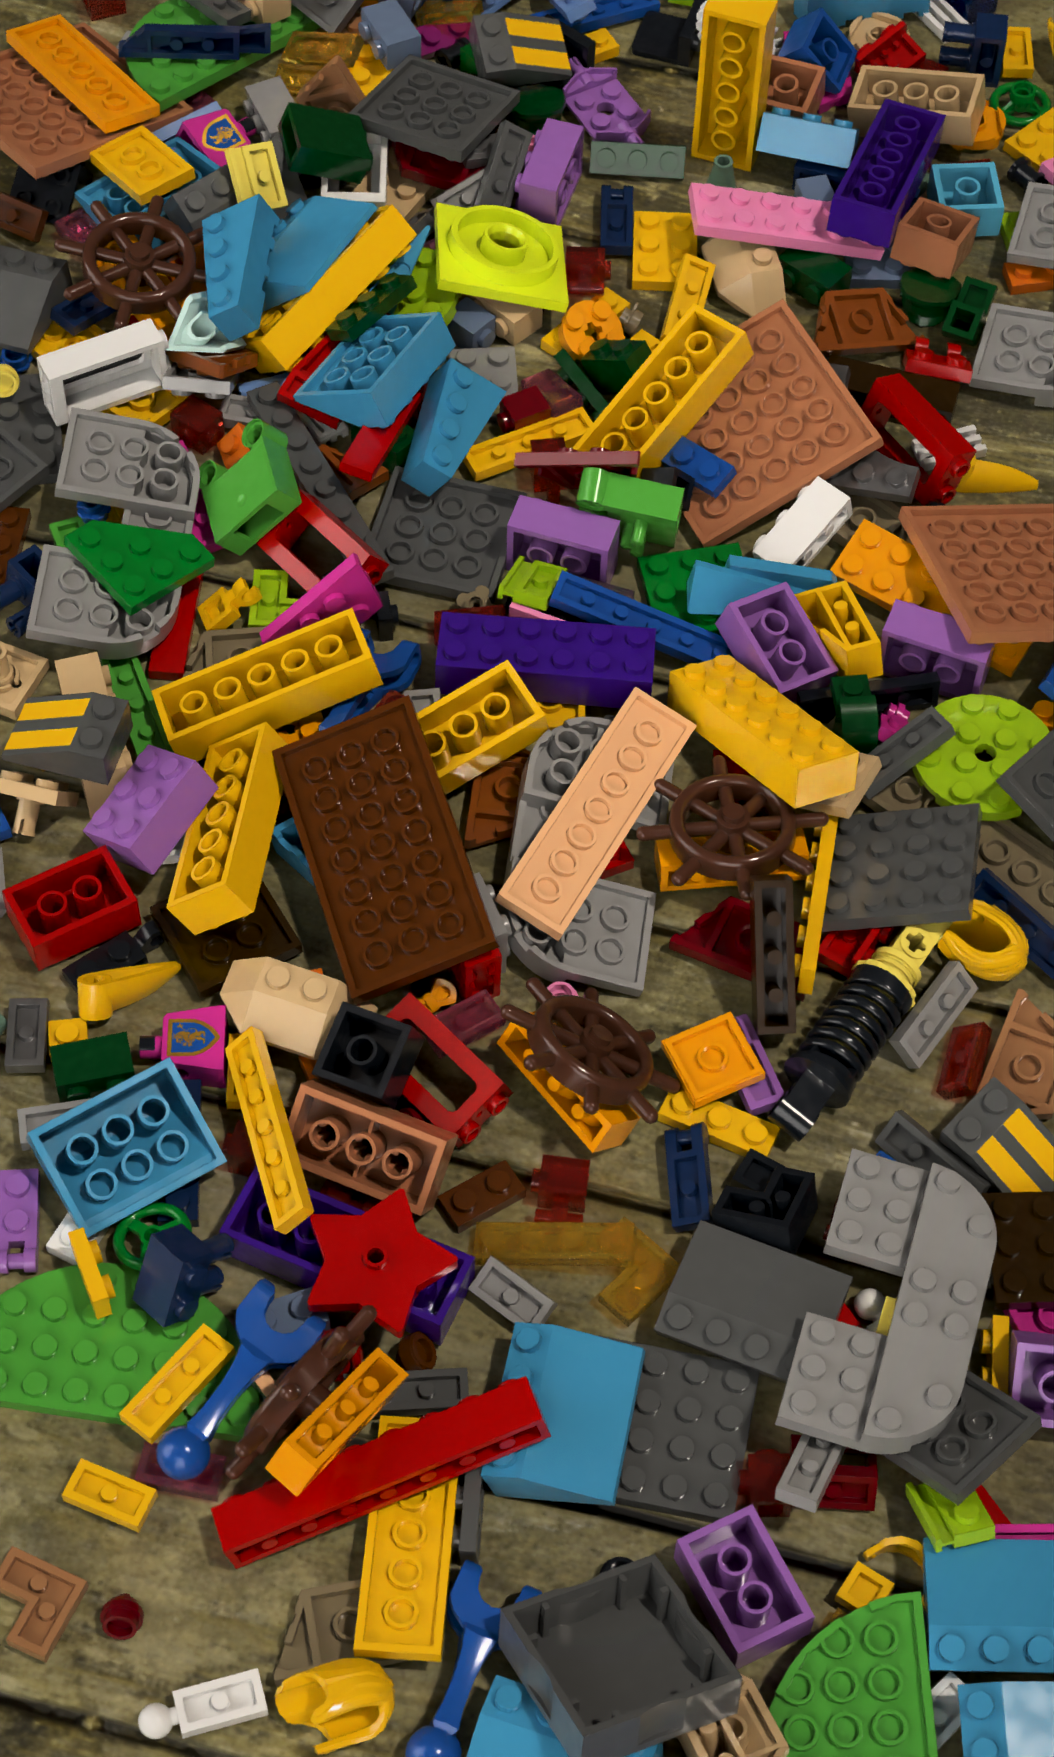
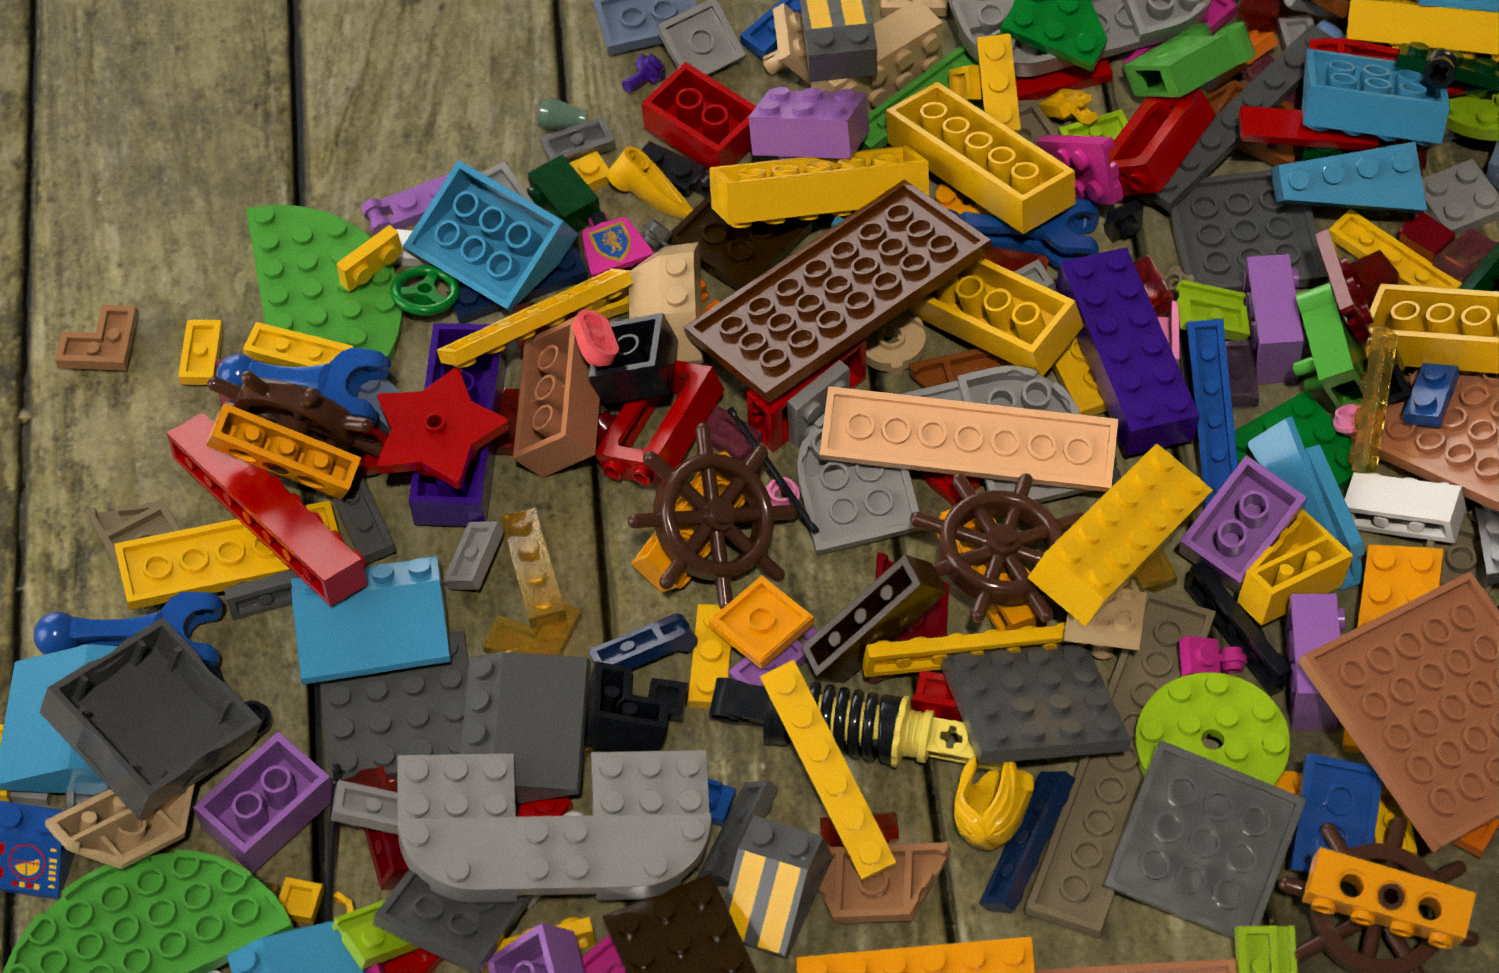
camera: 75 degrees right, 0 degrees up
dark red plate [100,1593,144,1640] -> none
dark blue brick [132,1224,234,1328] -> none
white plate [138,1668,269,1739] -> none
yellow hair [275,1657,395,1755] -> none
reddish brown tile [396,1331,437,1371] -> none
light orange piece [417,977,457,1013] -> none
reddish brown plate [438,1160,526,1234] -> none
clear red brick [531,1154,590,1230] -> none
dark green brick [830,674,878,754] -> none
dark grey plate [864,706,956,800] -> none
light grey plate [889,961,979,1069] -> none
none -> black piece [323,764,340,923]
none -> coral plate [572,310,619,367]
none -> dark grey plate [638,218,673,249]
none -> black piece [727,407,819,534]
none -> yellow plate [760,660,897,882]
none -> yellow plate [948,65,982,102]
none -> yellow plate [977,33,1021,134]
none -> bright pink plate [1333,404,1370,436]
none -> clear yellow plate [1349,326,1398,474]
none -> black bush [1424,48,1459,89]

